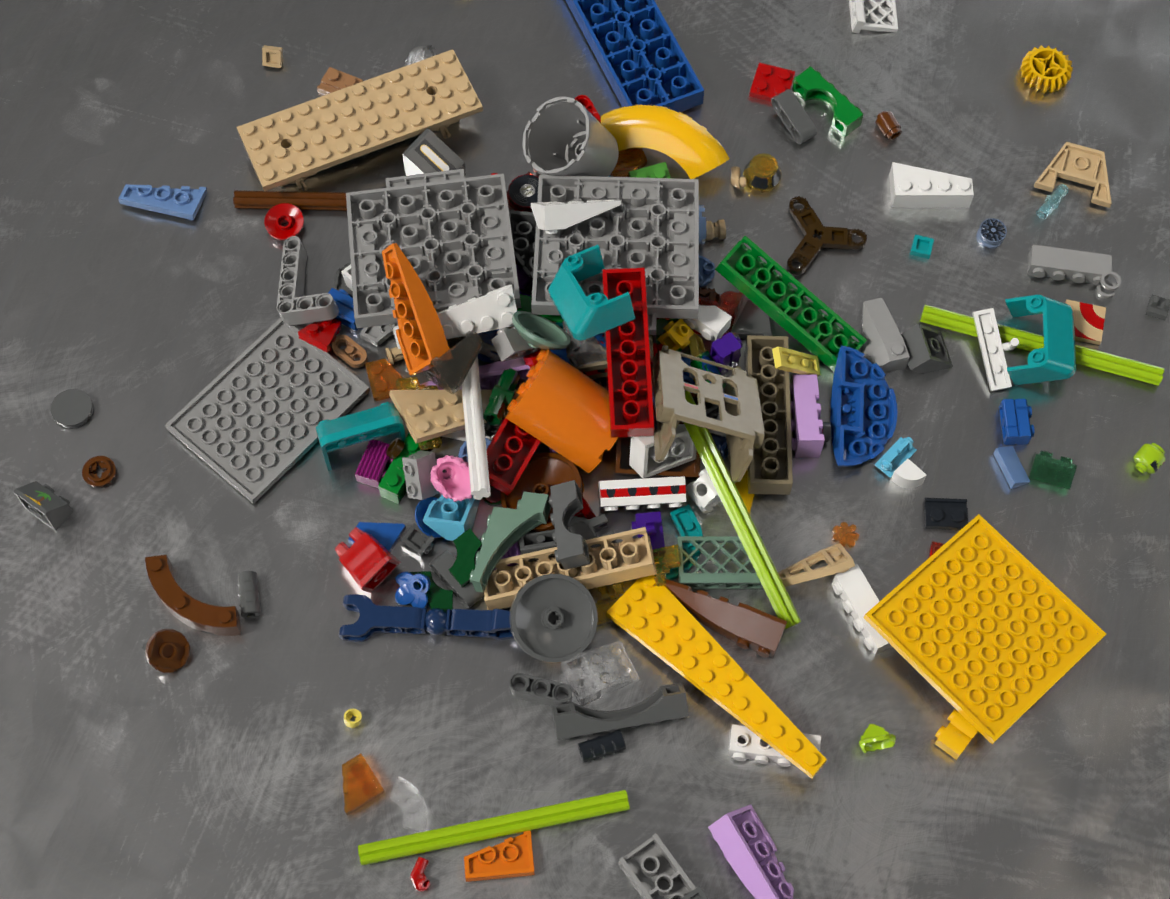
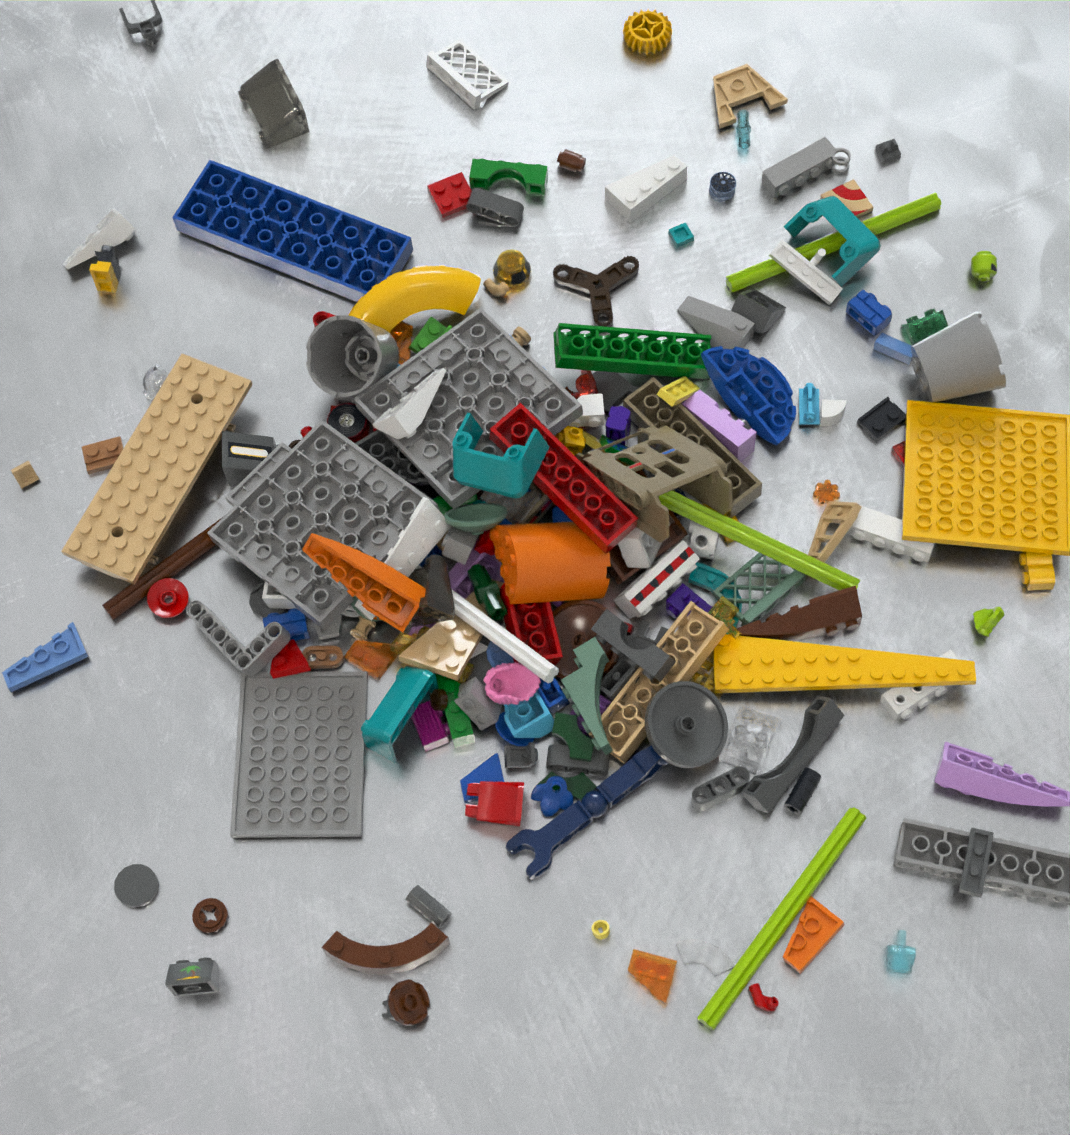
camera: 35 degrees left, 0 degrees up
none -> blue brick [537,677,570,714]
none -> light grey cone [911,311,1006,403]

